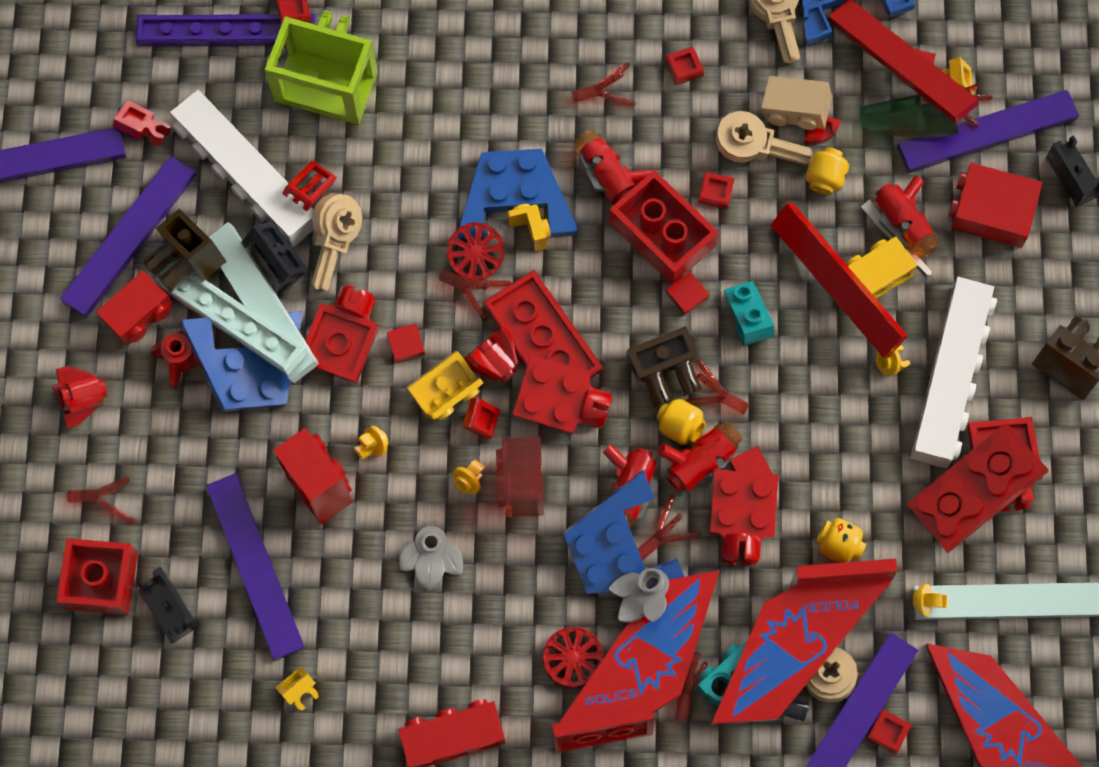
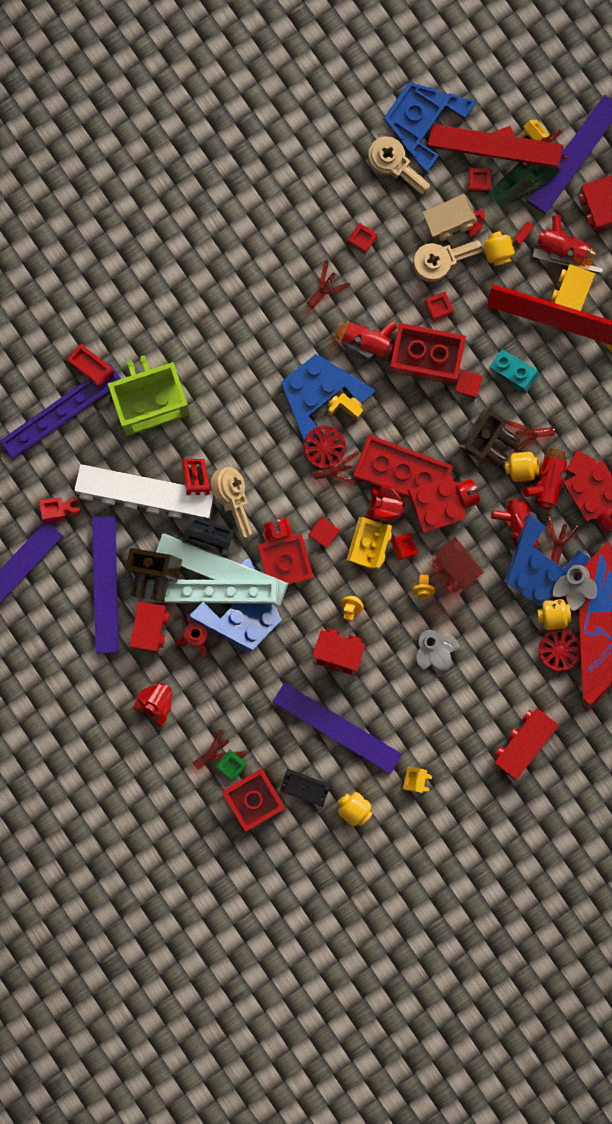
camera: 35 degrees left, 10 degrees up
none -> green tile [215,749,248,782]
none -> yellow head [338,792,372,826]
none -> red tile [468,168,492,192]
none -> red tile [513,222,534,249]
none -> yellow head [537,599,571,630]

